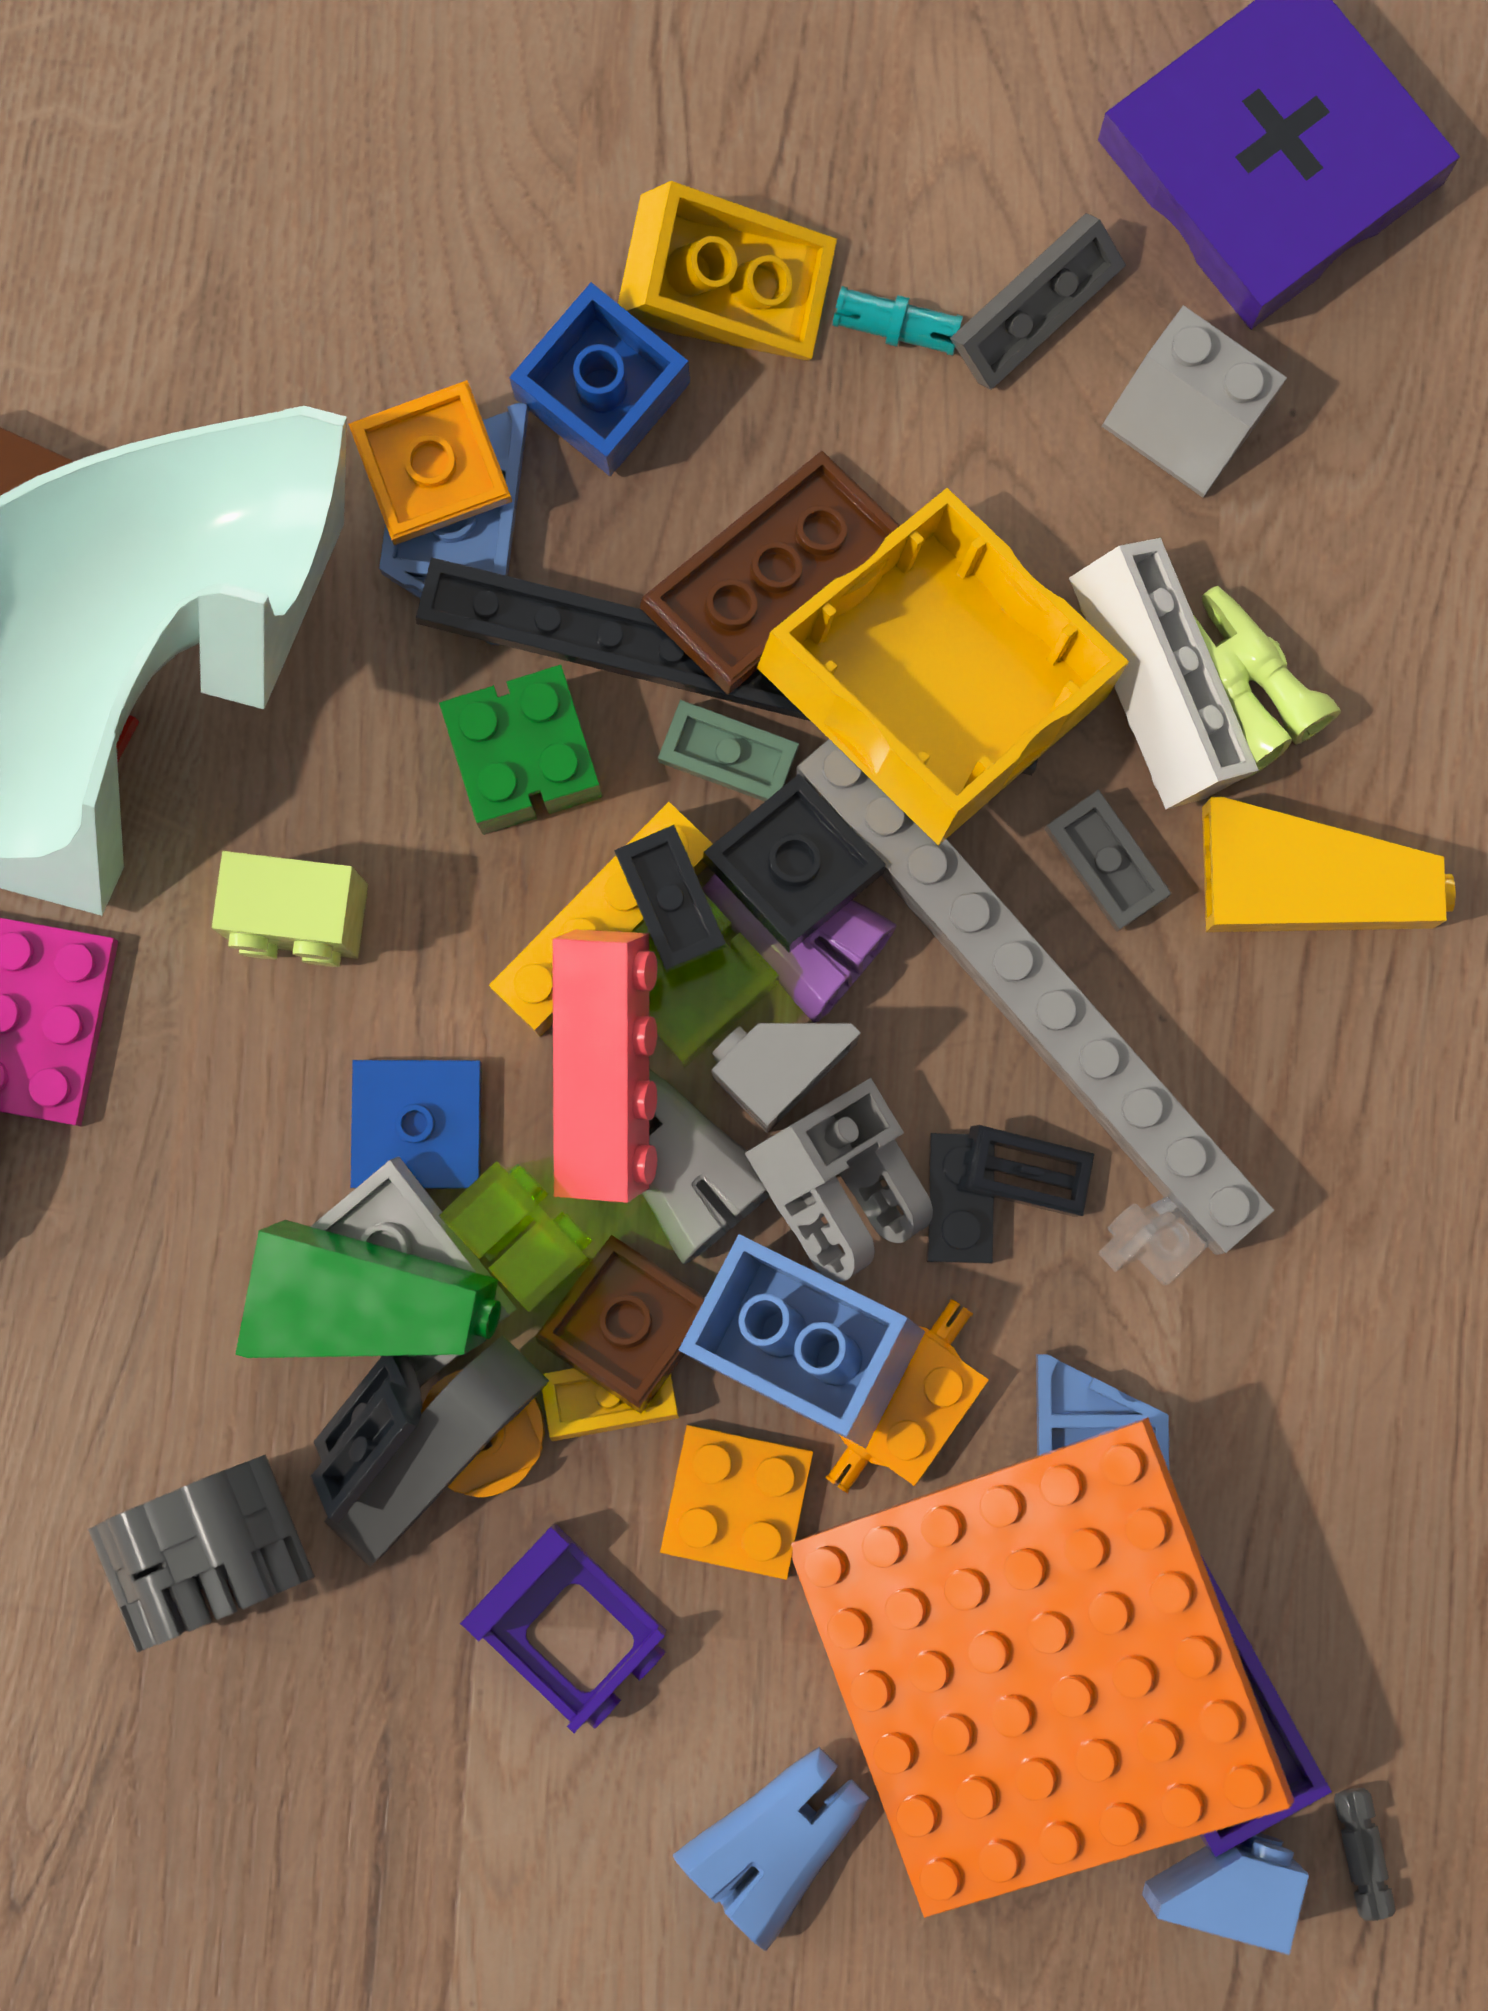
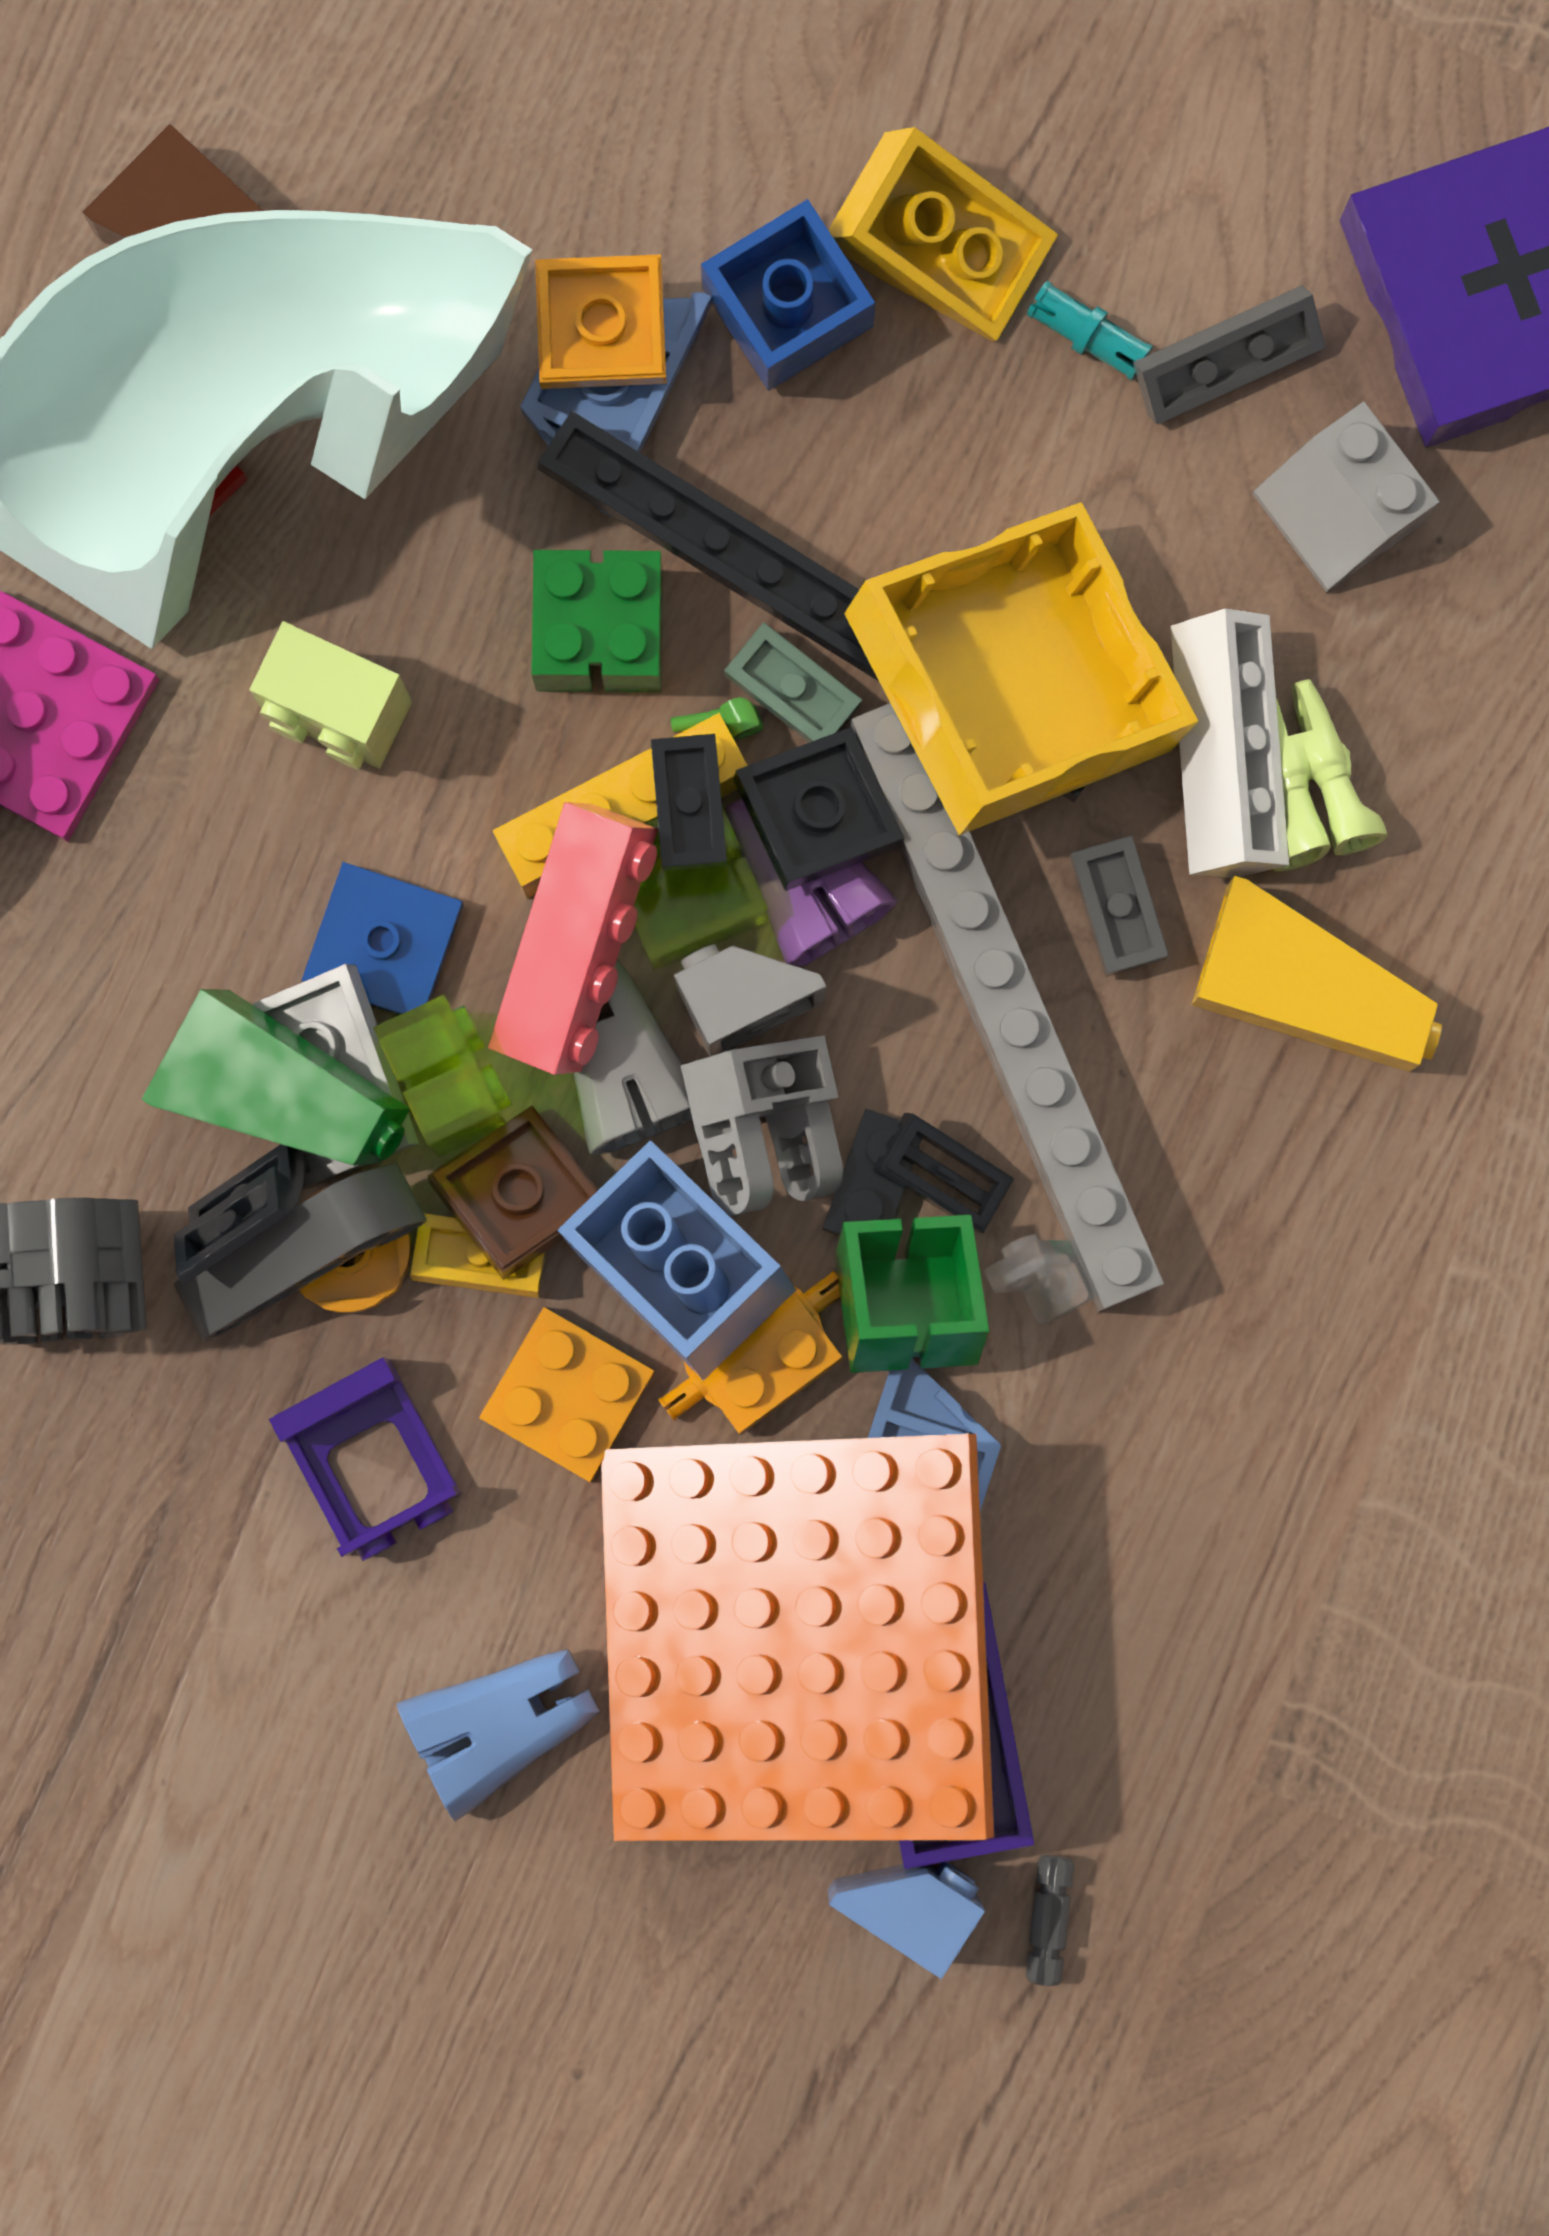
camera: 15 degrees right, 0 degrees up
reddish brown tile [640,451,900,695] -> none
none -> bright green hand [671,697,763,741]
none -> green piece [835,1215,989,1373]

